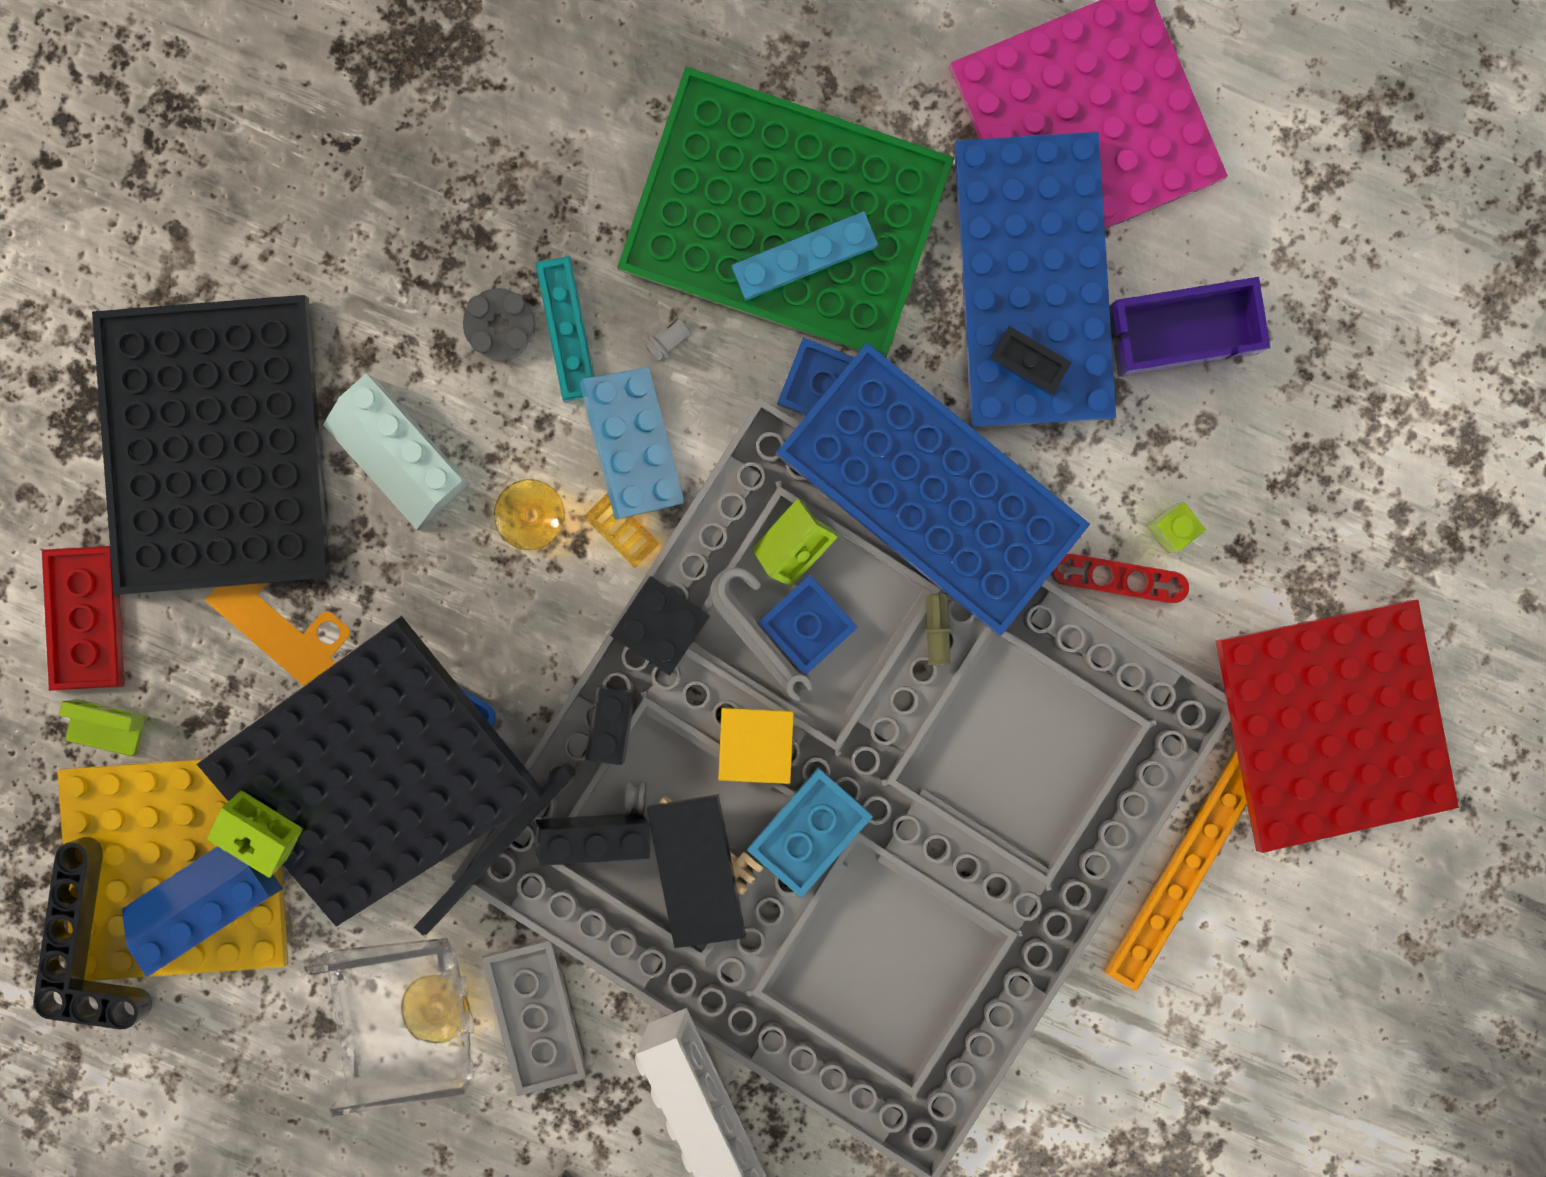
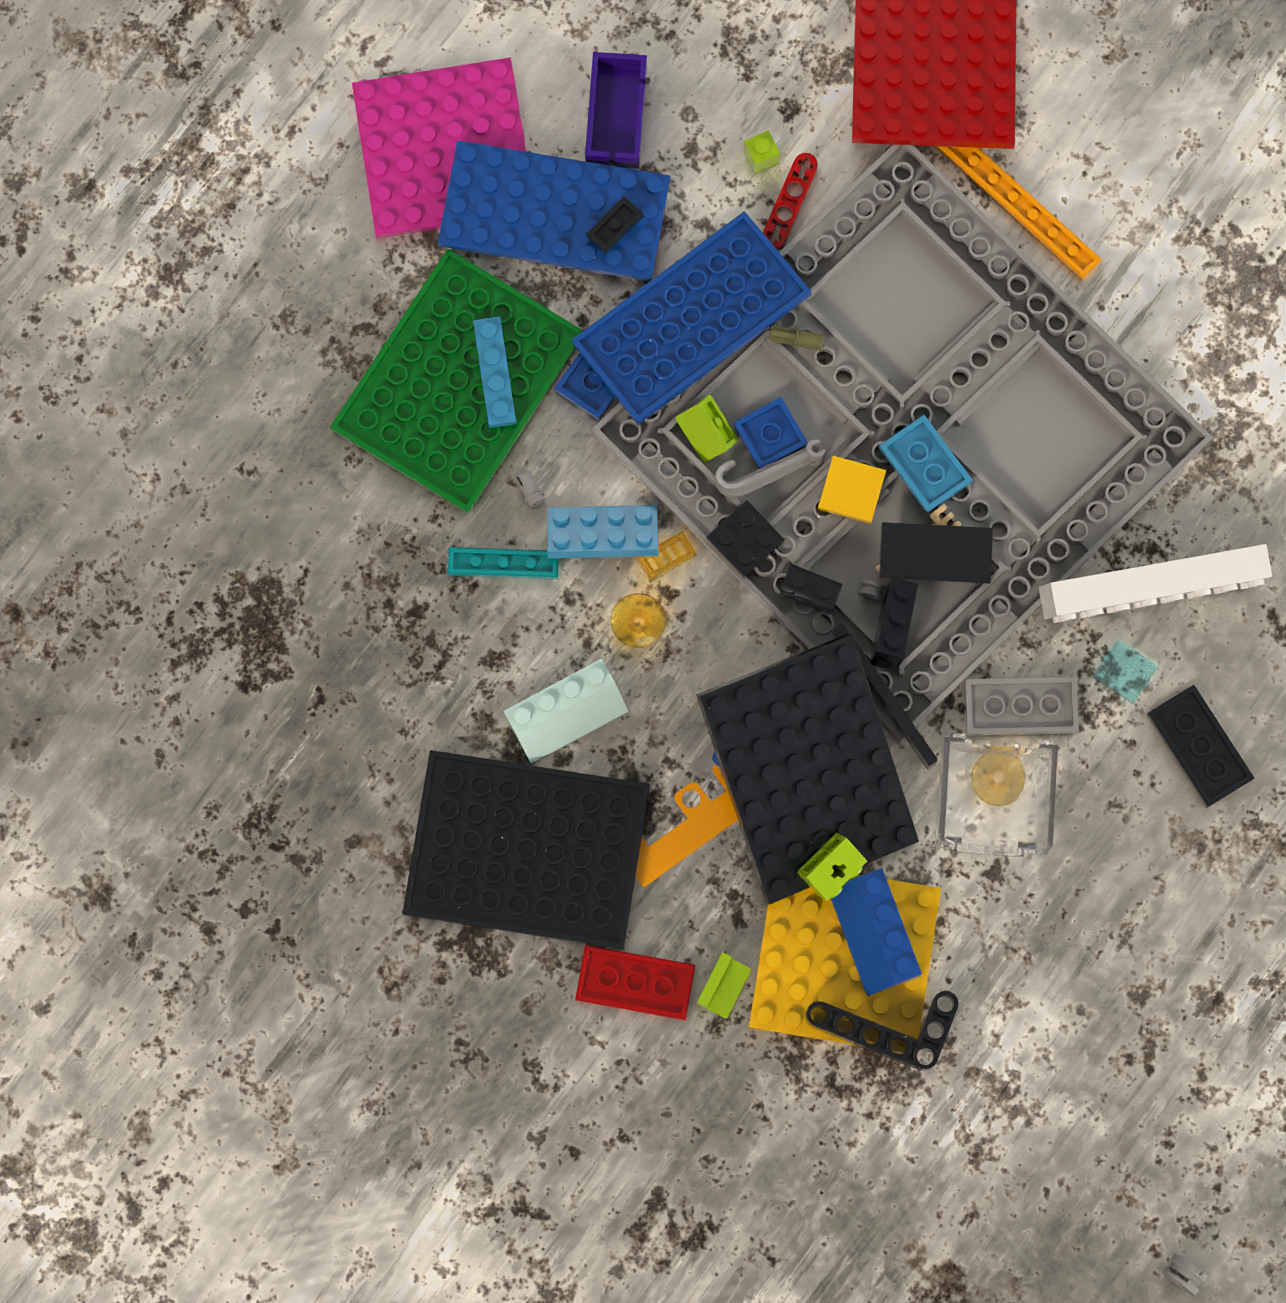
camera: 75 degrees left, 10 degrees down
dark grey plate [463,288,536,361] -> none
none -> clear light blue piece [1093,639,1158,704]

